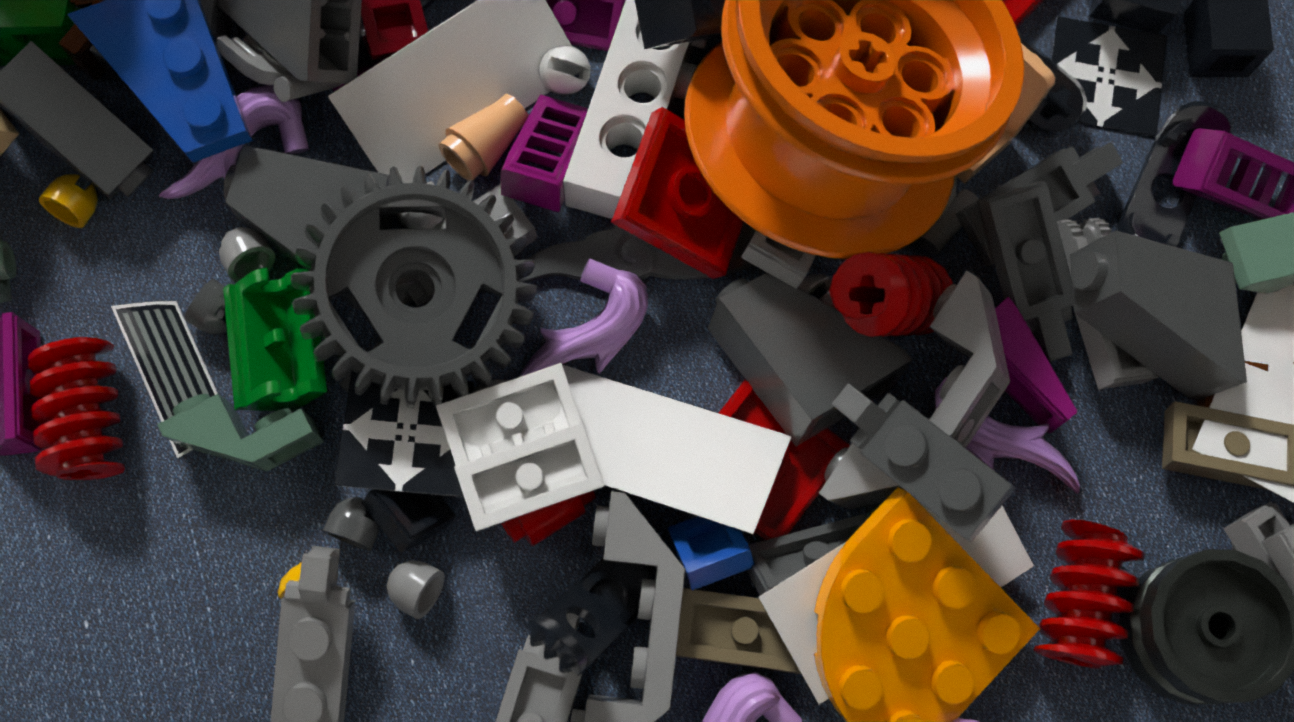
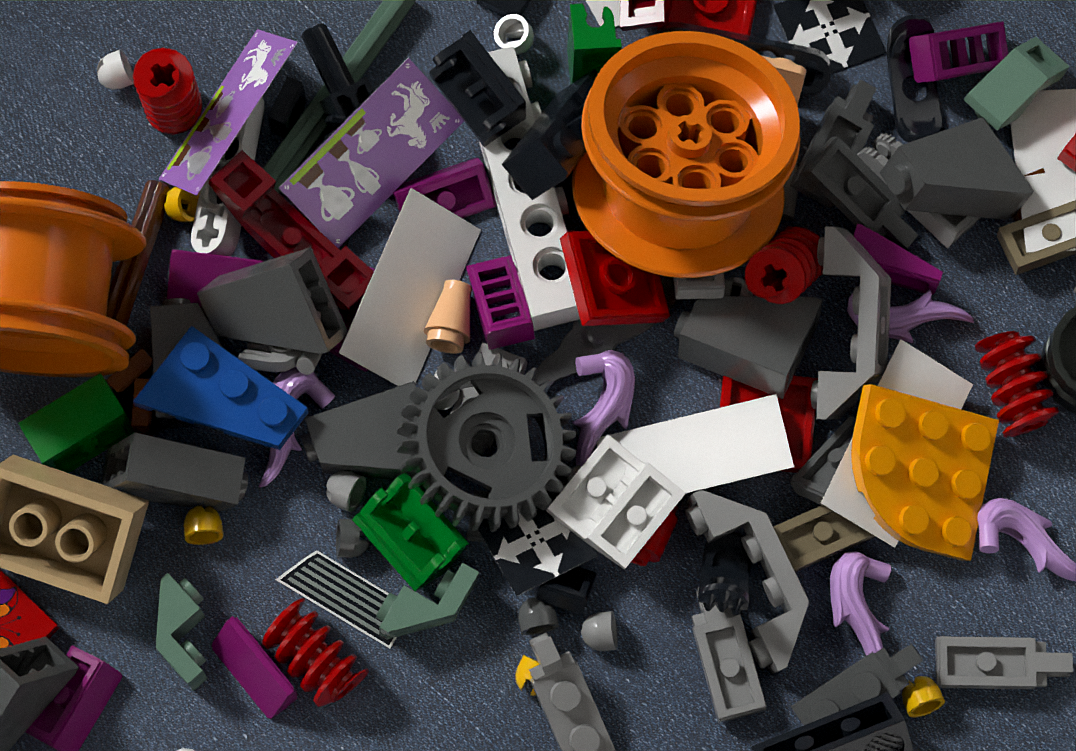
camera: 30 degrees left, 0 degrees up
white hinge [539,46,590,95] -> none
blue plate [667,516,754,590] -> none
dark grey hinge [832,383,1016,543] -> none

